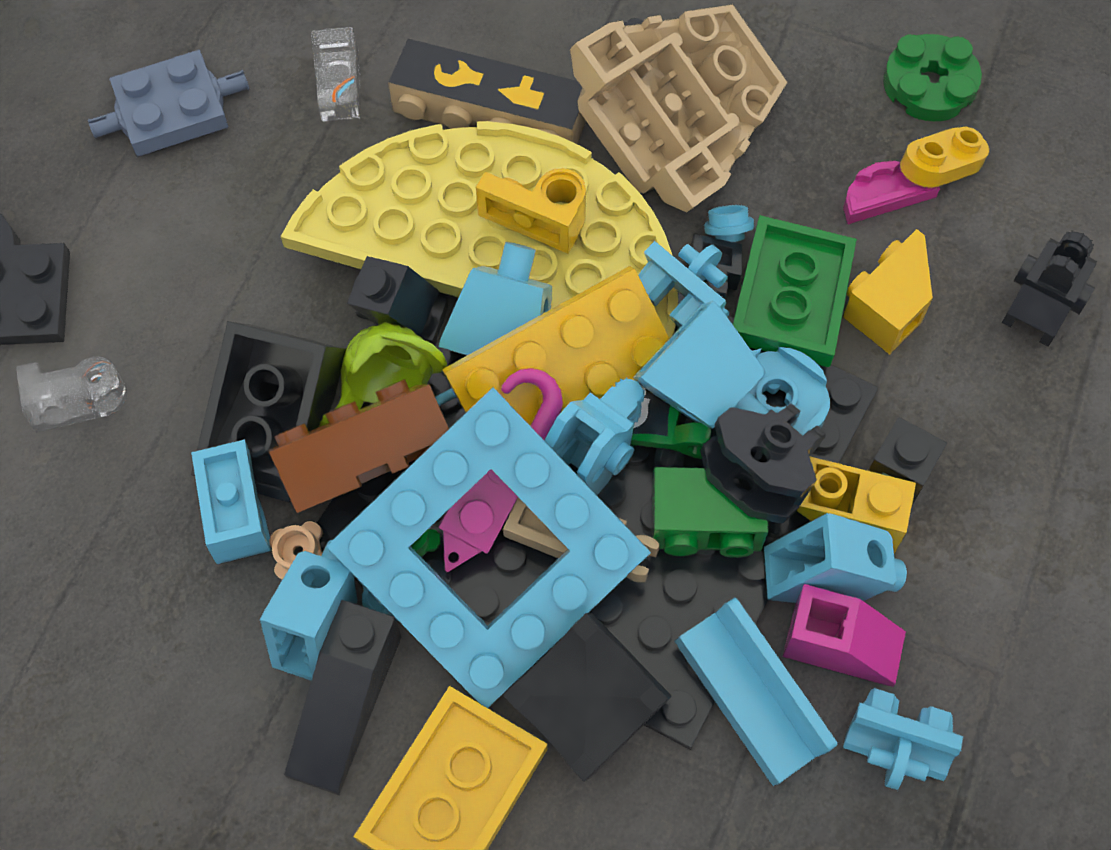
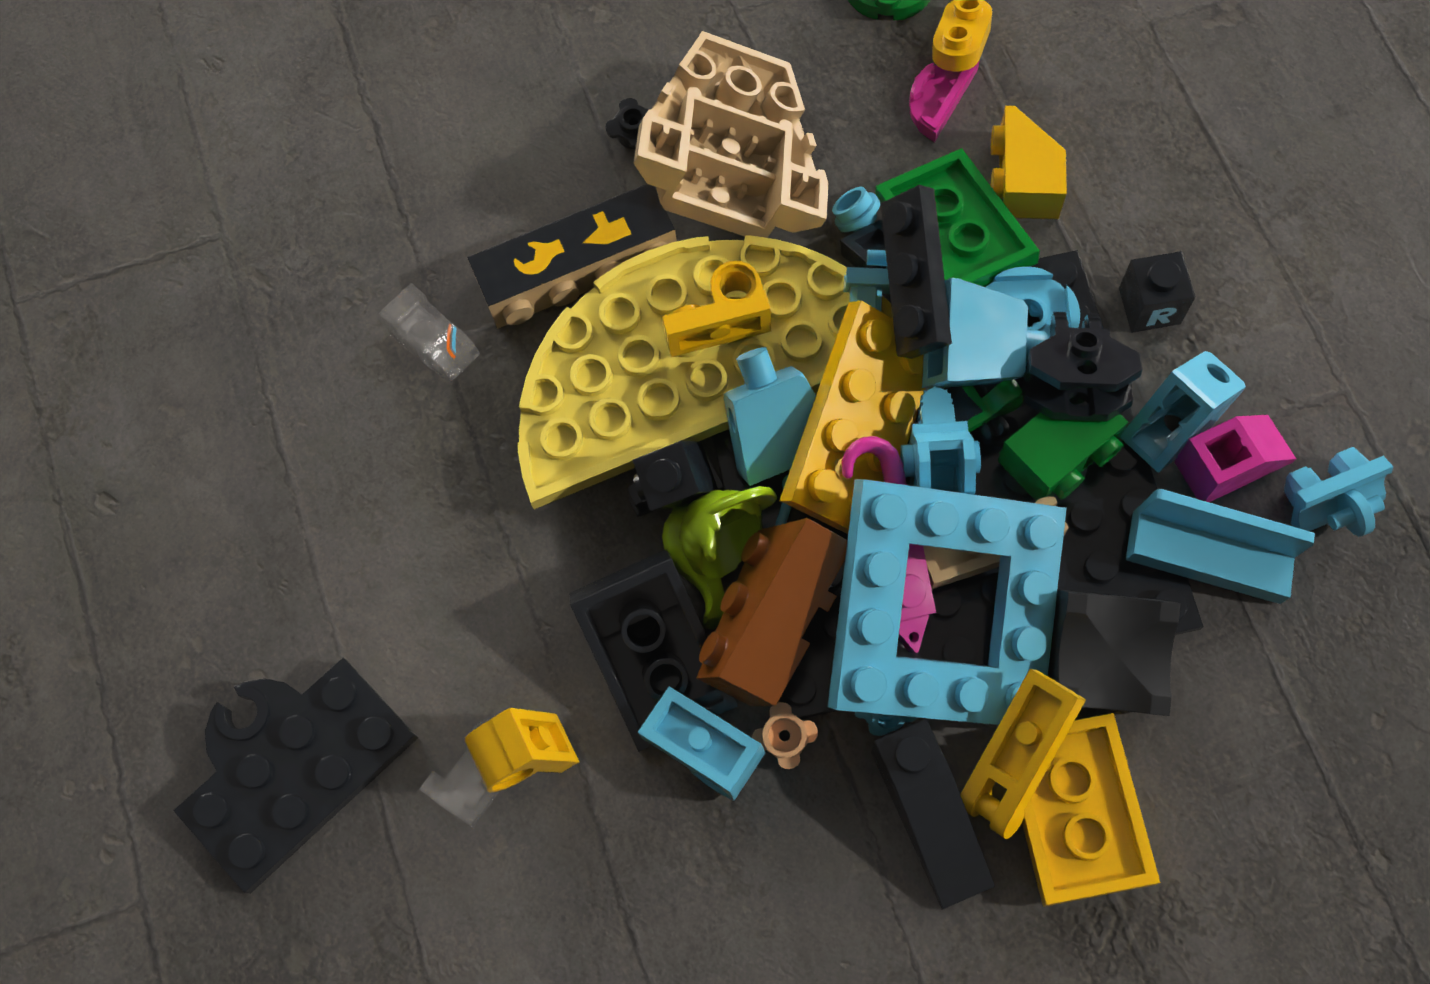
camera: 35 degrees left, 5 degrees up
sand blue plate [88,50,250,157] -> none
medium azure torso [260,540,357,680] -> none
yellow slope [797,457,916,553] -> none
black hinge [1002,230,1097,347] -> none
none -> yellow plate [464,708,579,793]
none -> black plate [880,185,952,359]
none -> yellow plate [960,669,1086,839]

